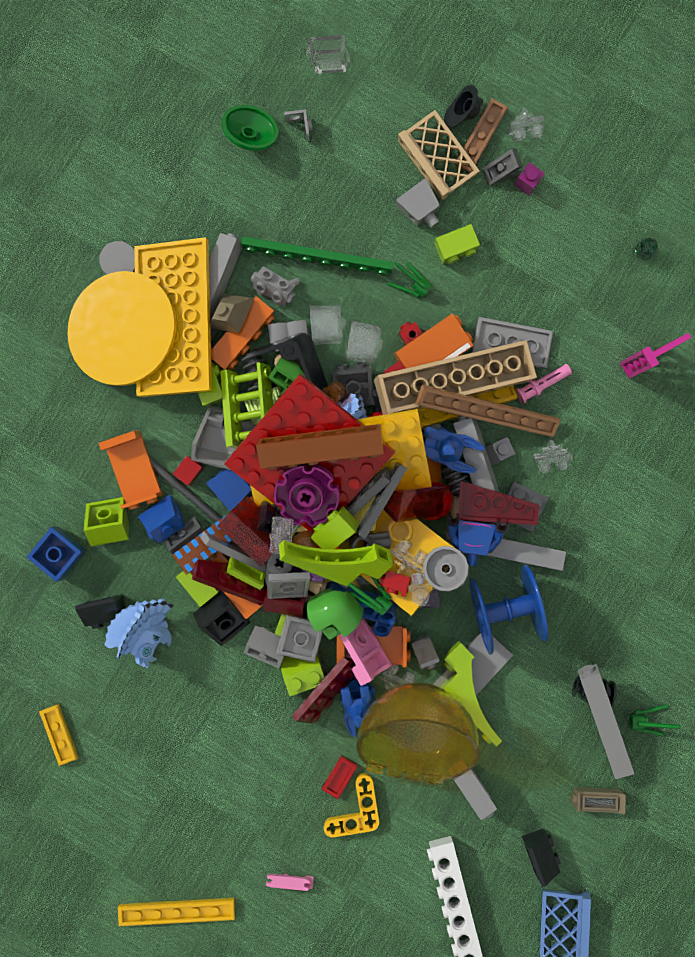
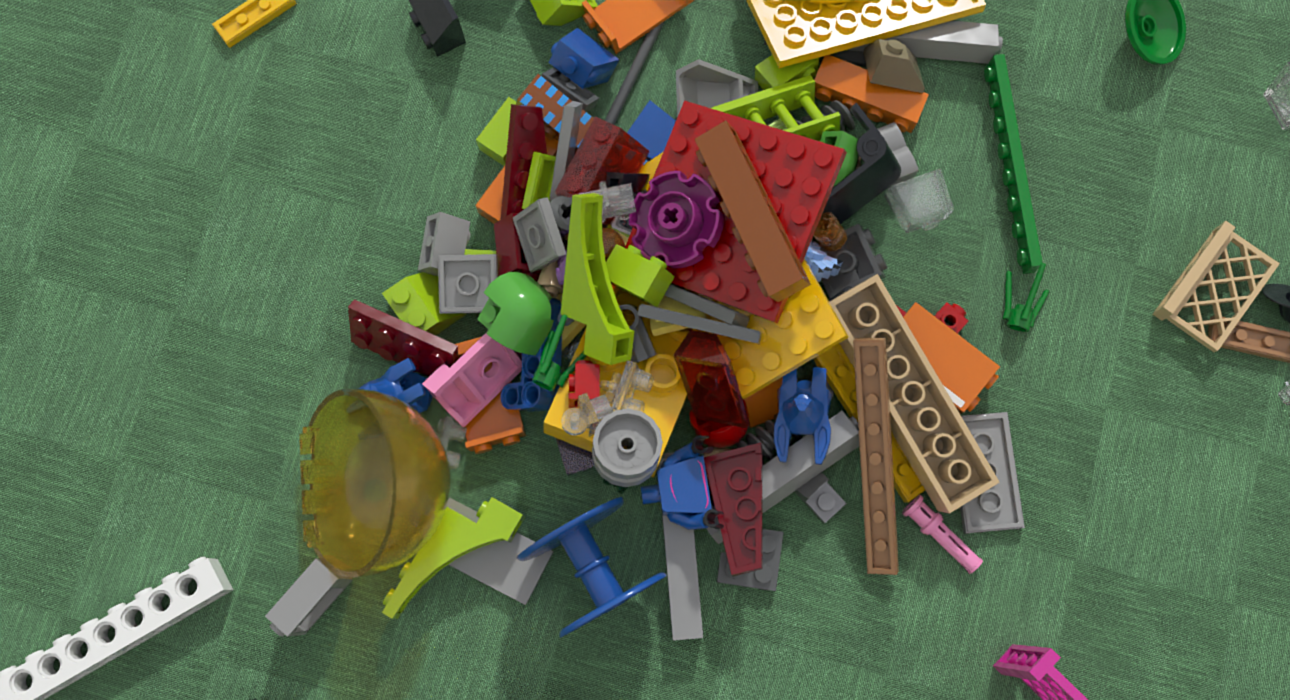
camera: 70 degrees right, 10 degrees down
light blue piece [104,599,173,668] -> none
yellow tile [118,898,236,926] -> none
red brick [173,456,204,486] -> none
black slope [192,591,250,646] -> none
light grey brick [250,266,300,307] -> none
bright pink piece [266,874,314,891] -> none
light grey bracket [284,109,312,141] -> none
red tile [322,755,358,799] -> none
yellow beam [324,773,379,837] -> none
clear torso [346,320,384,364] -> none
light grey torso [395,178,440,229] -> none
flat silver slope [410,634,440,670] -> none
lime brick [434,224,480,264] -> none
flat silver slope [483,149,523,185] -> none
magenta brick [514,162,545,196] -> none
clear hips [533,440,573,473] -> none
clear green wheel [635,238,658,260] -> none

